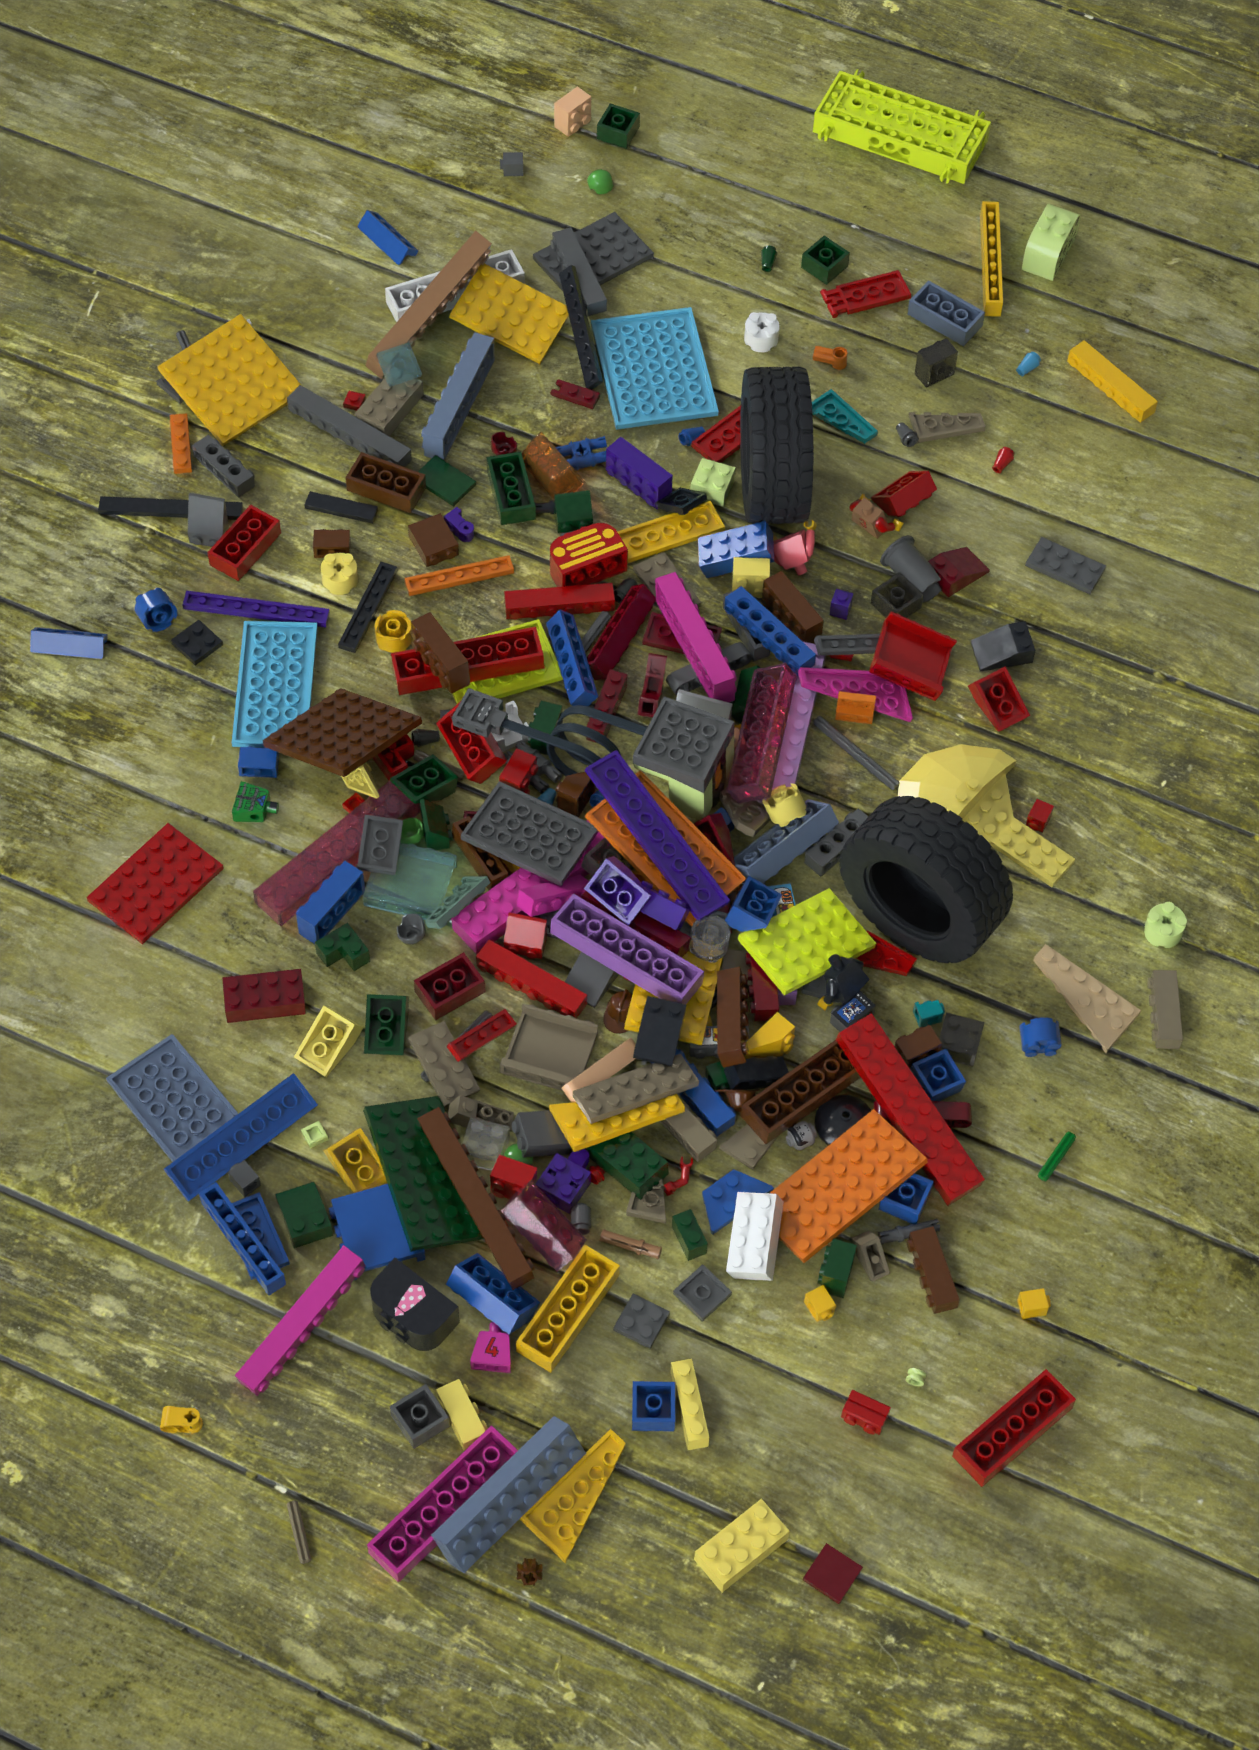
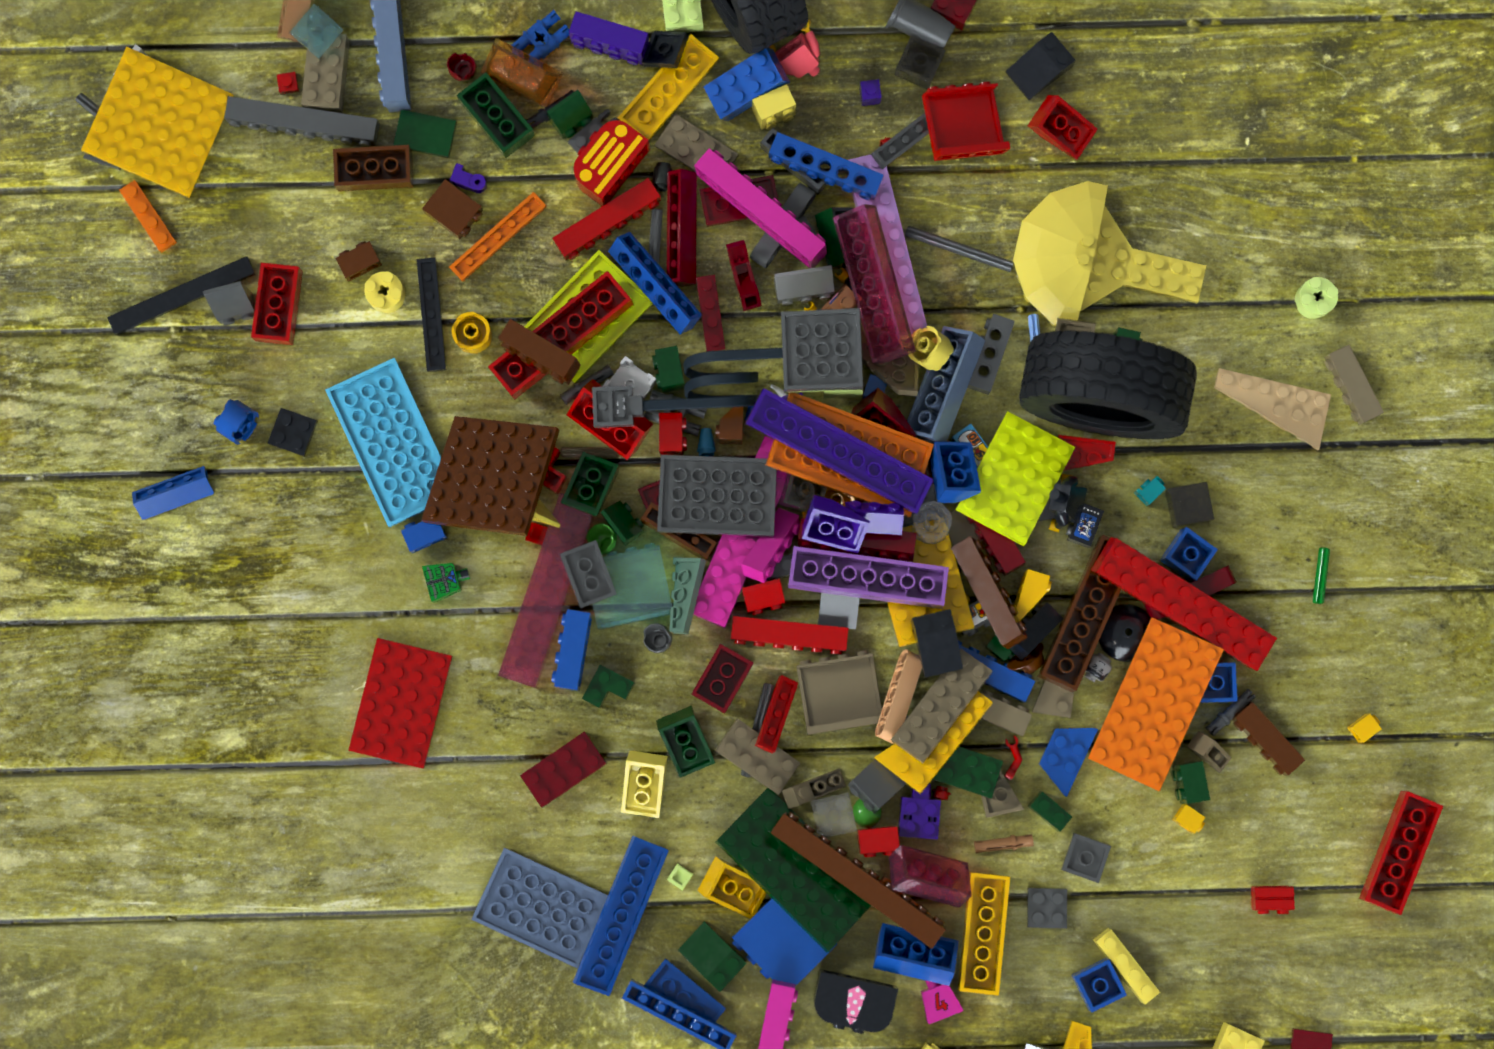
camera: 25 degrees left, 25 degrees up
dark purple plate [182,590,330,628] -> none
dark grey brick [192,434,255,498] -> none
dark grey brick [228,1160,261,1197] -> none
black tile [304,491,378,524] -> none
pearl dark grey cone [411,729,440,747] -> none
dark grey brick [571,1203,592,1235] -> none
reddish brown piece [603,989,632,1034] -> none
white brick [726,1192,784,1281] -> none
reddish brown brick [761,571,824,644] -> none
dark pink wing [798,667,913,722] -> none
orange slope [835,691,876,724] -> none
reddish brown brick [894,1025,942,1069] -> none
yellowish green bush [906,1368,926,1386] -> none
blue brick [1019,1018,1062,1057] -> none
red brick [1026,799,1054,833] -> none

